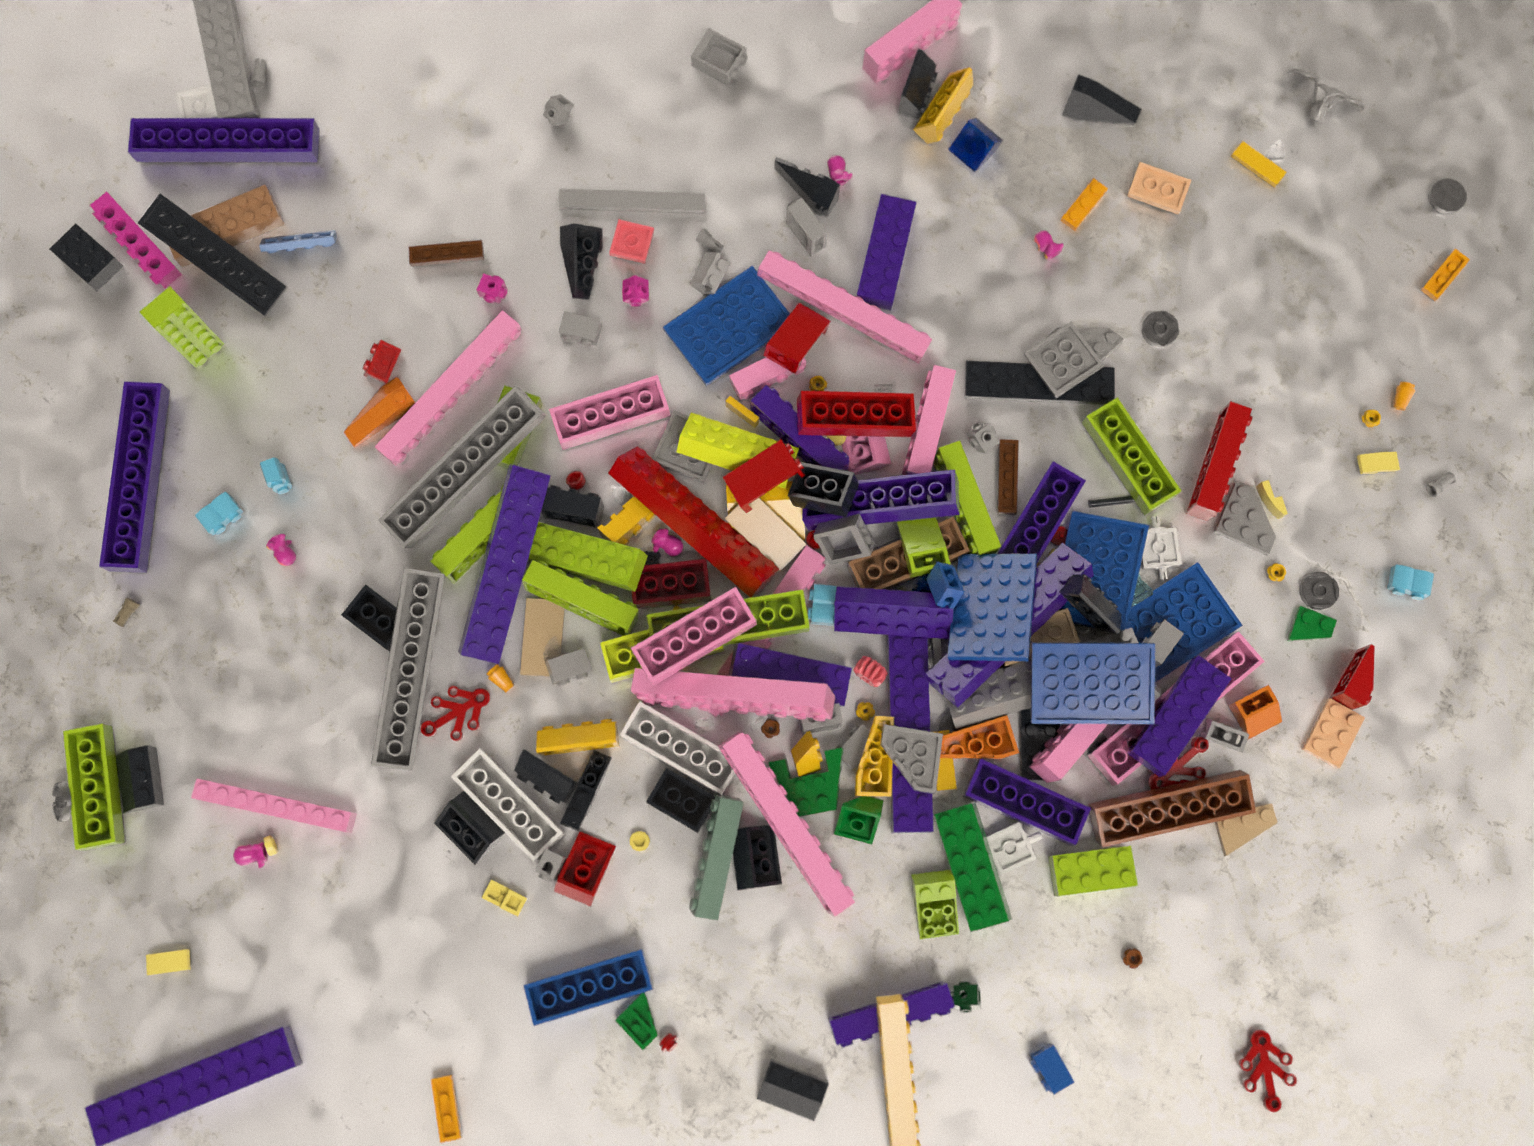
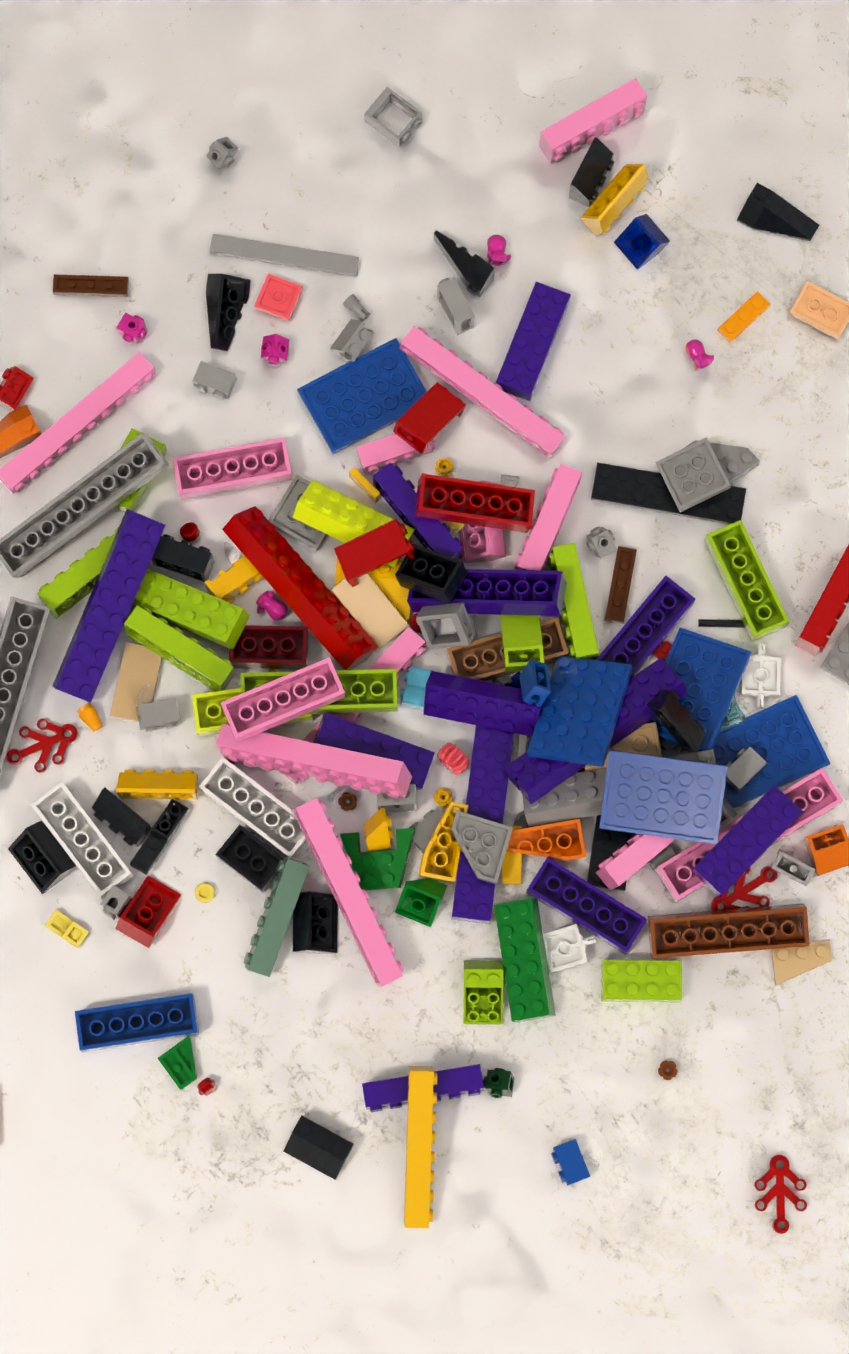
camera: 10 degrees right, 0 degrees up
black plate [644,551,661,565] -> none
flat silver tile [1141,311,1179,348] -> none

